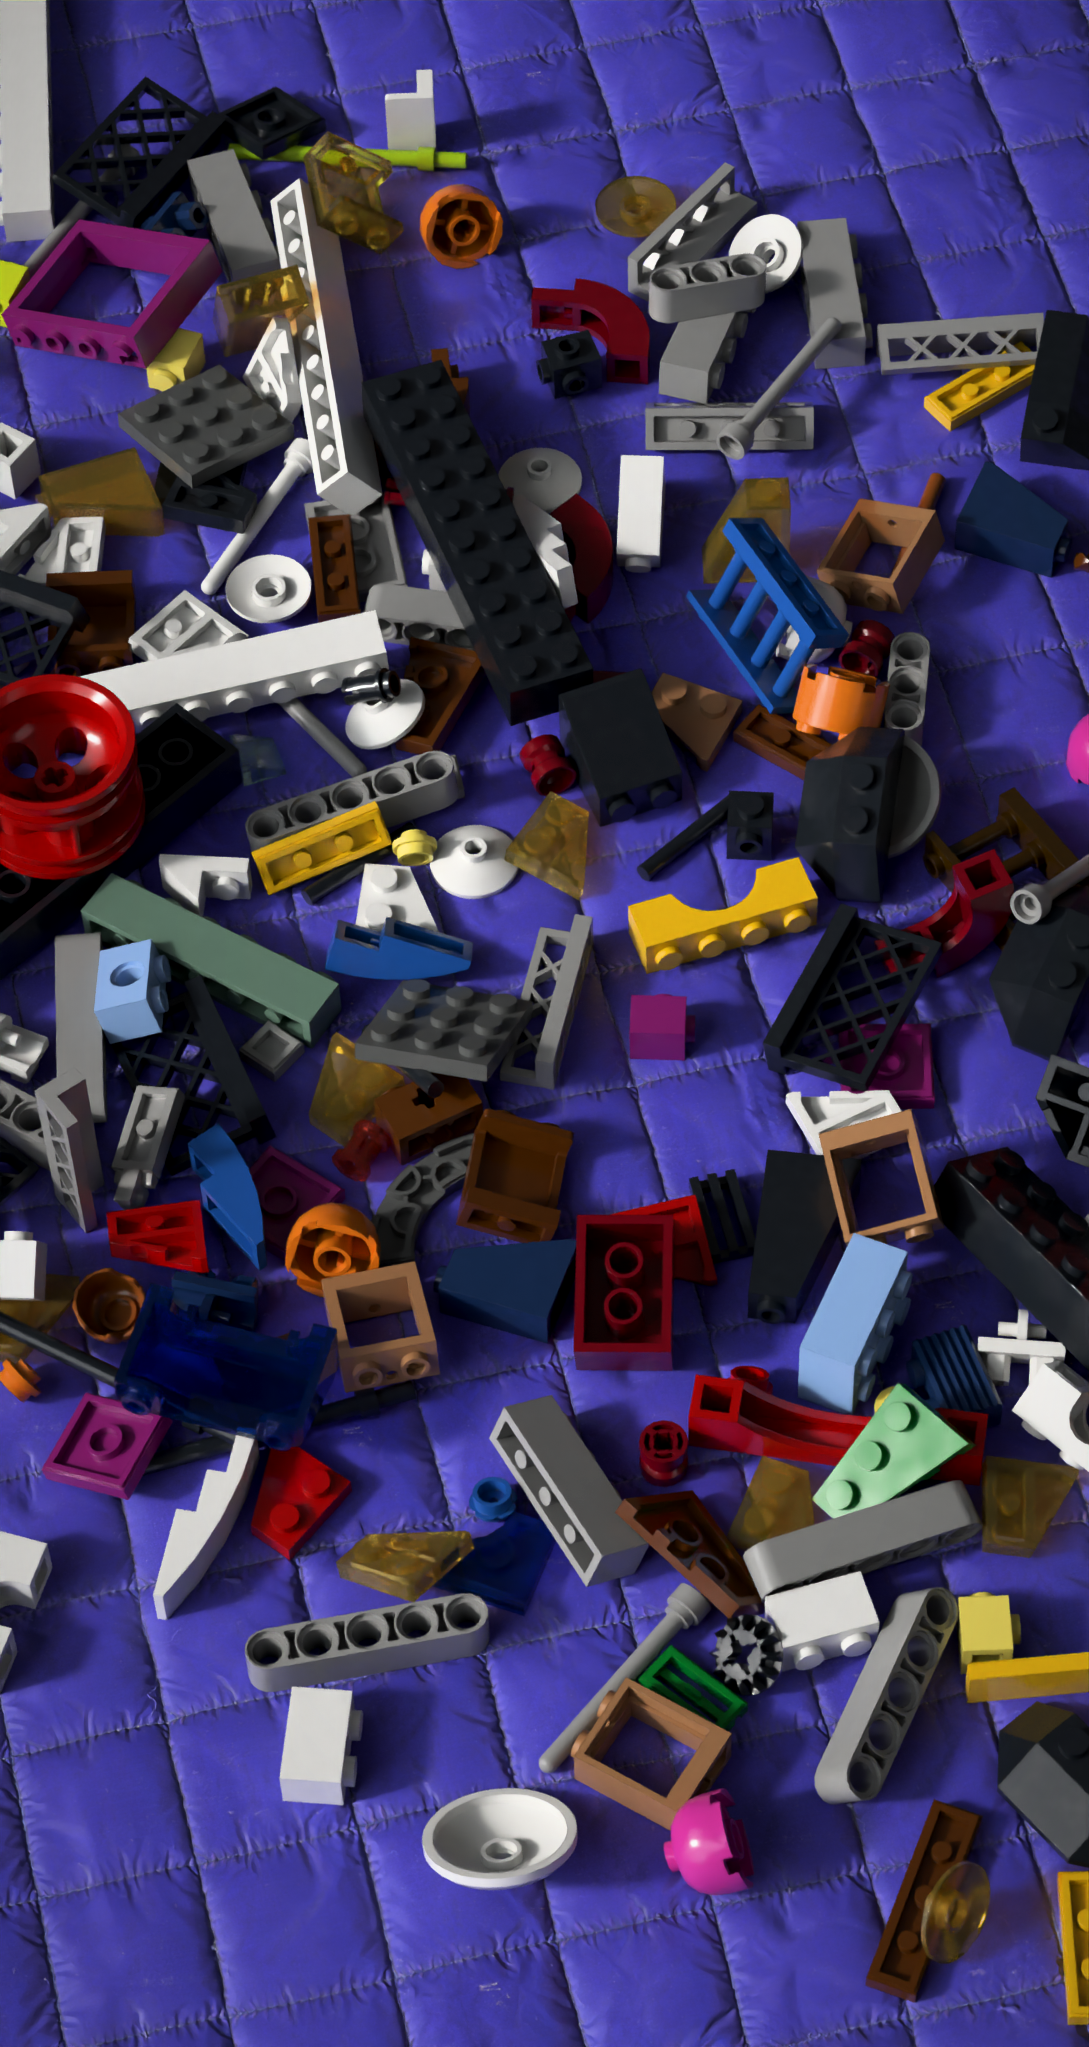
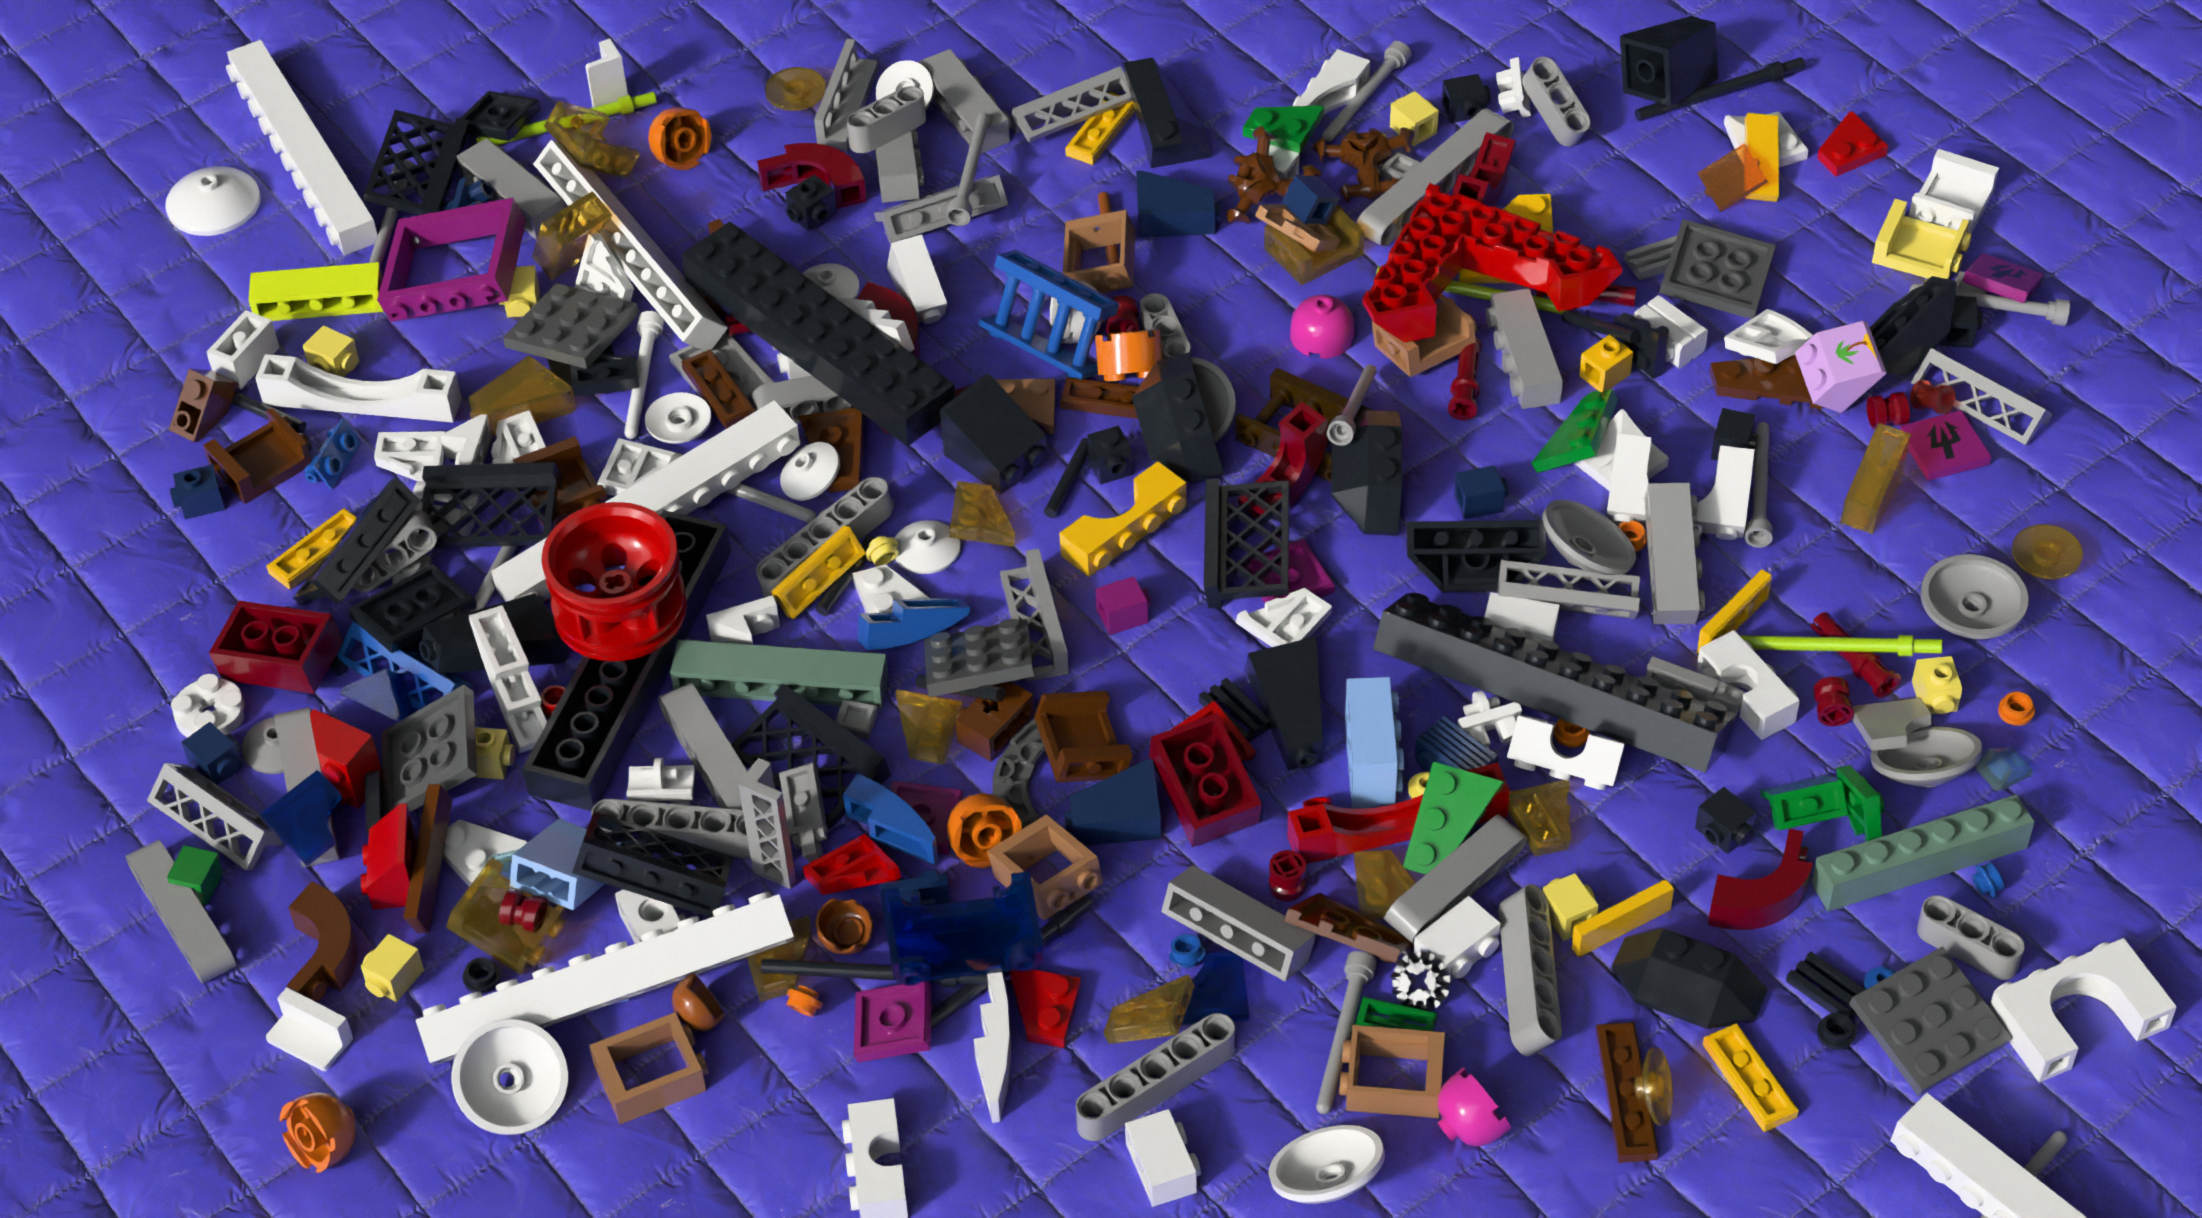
camera: 25 degrees left, 5 degrees down
light blue brick [94,939,171,1044] -> none
clear light blue slope [229,734,286,786] -> none
clear red bush [332,1119,392,1182] -> none
black pin [341,668,401,706] -> none
dark red wheel [520,734,577,797] -> none
clear yellow slope [702,477,791,584] -> none
medium nougat window [818,1109,945,1246] -> none

